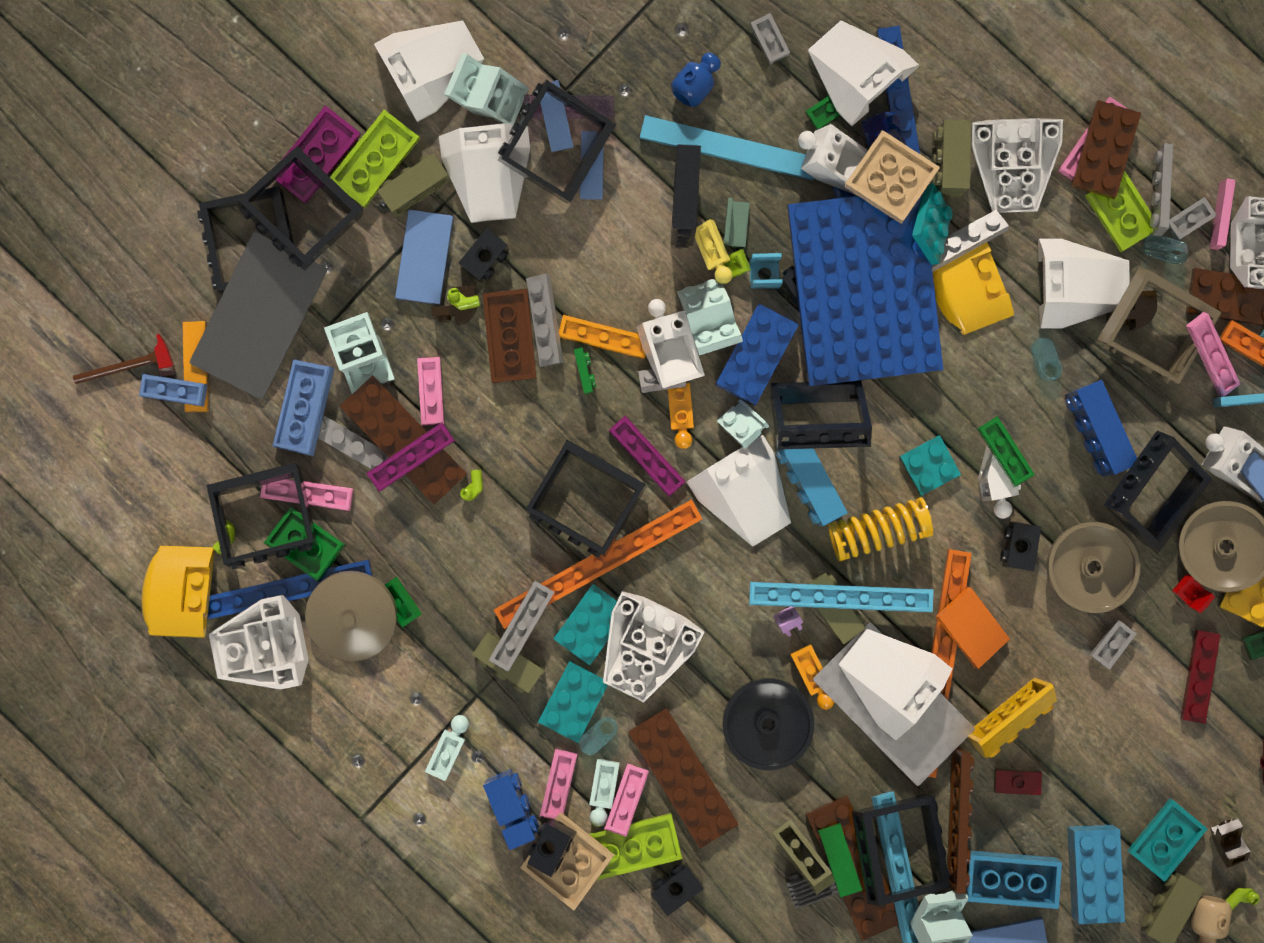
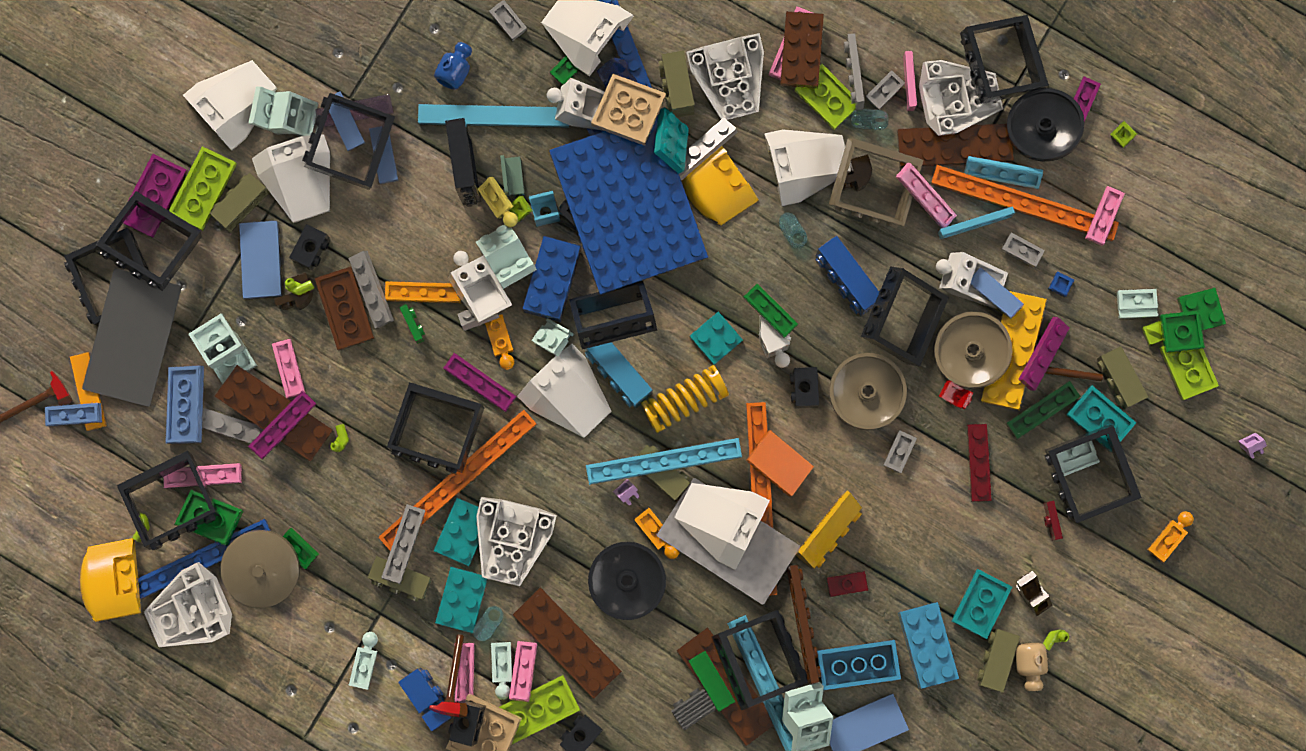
camera: 10 degrees left, 5 degrees down
olive brick [773,819,835,895] -> none
none -> reddish brown piece [429,635,467,717]

